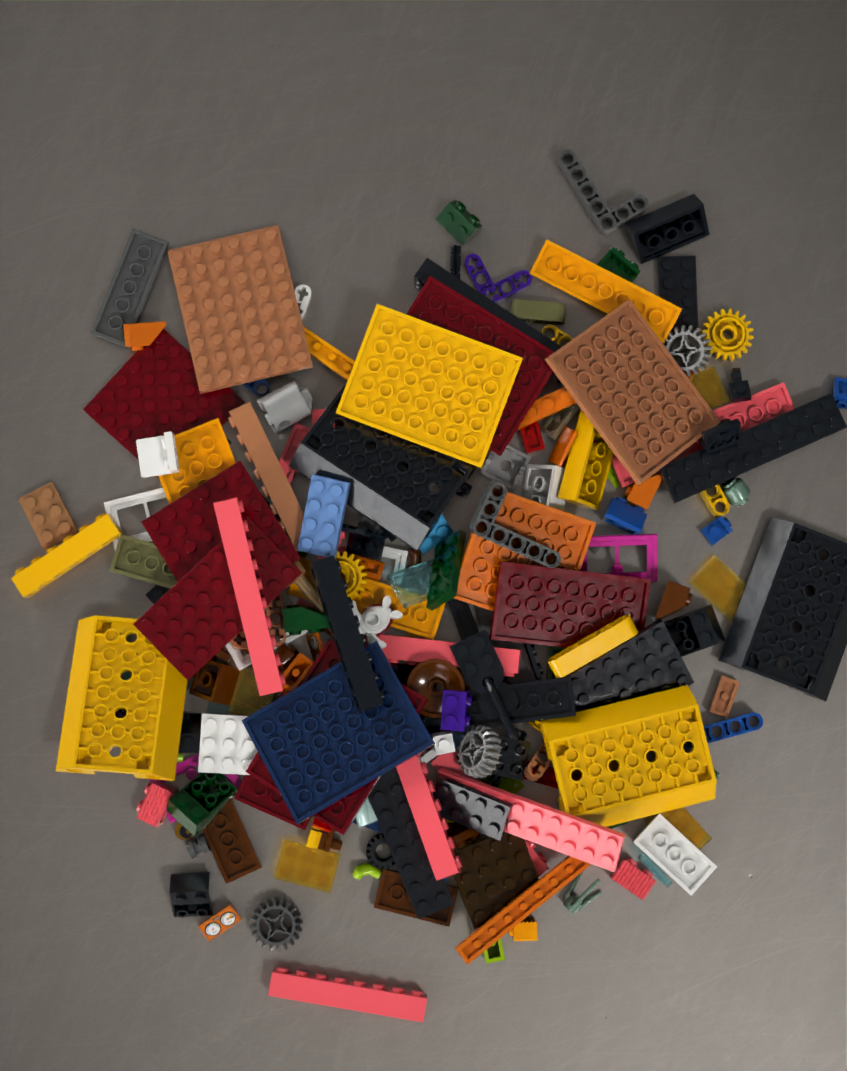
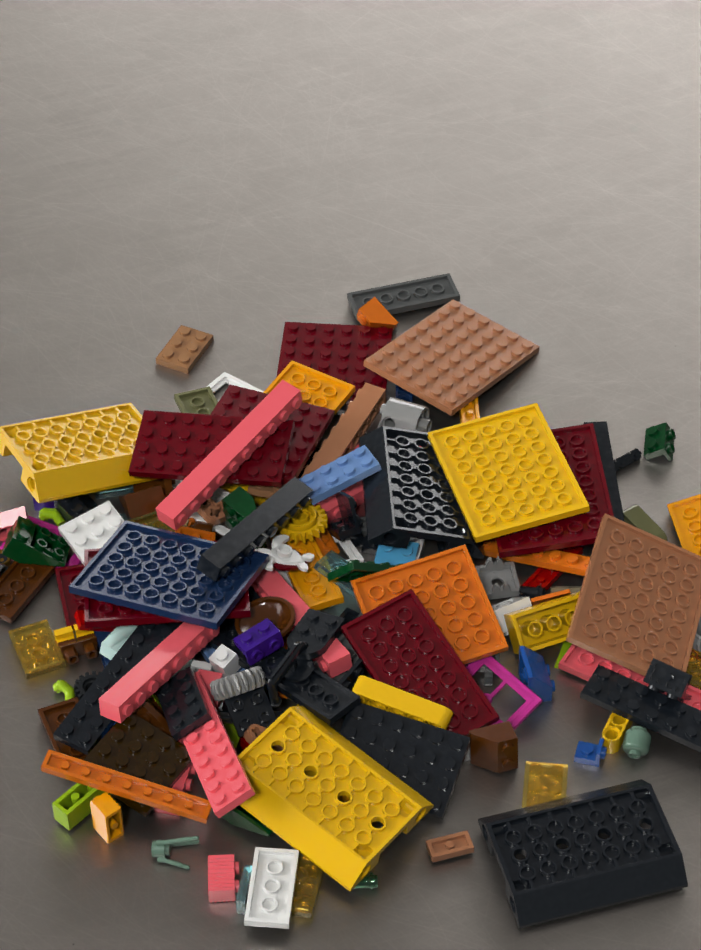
camera: 60 degrees right, 40 degrees down
yellow brick [11,513,124,598] -> none
white bracket [136,431,180,478] -> none
white beam [295,284,312,320] -> none
dark purple beam [464,254,532,303] -> none
dark grey beam [469,481,561,568] -> none
orange slope [624,474,662,511] -> none
black slope [664,604,725,657] -> none
blue beam [683,712,763,750] -> none
none -> black pin [519,585,546,599]

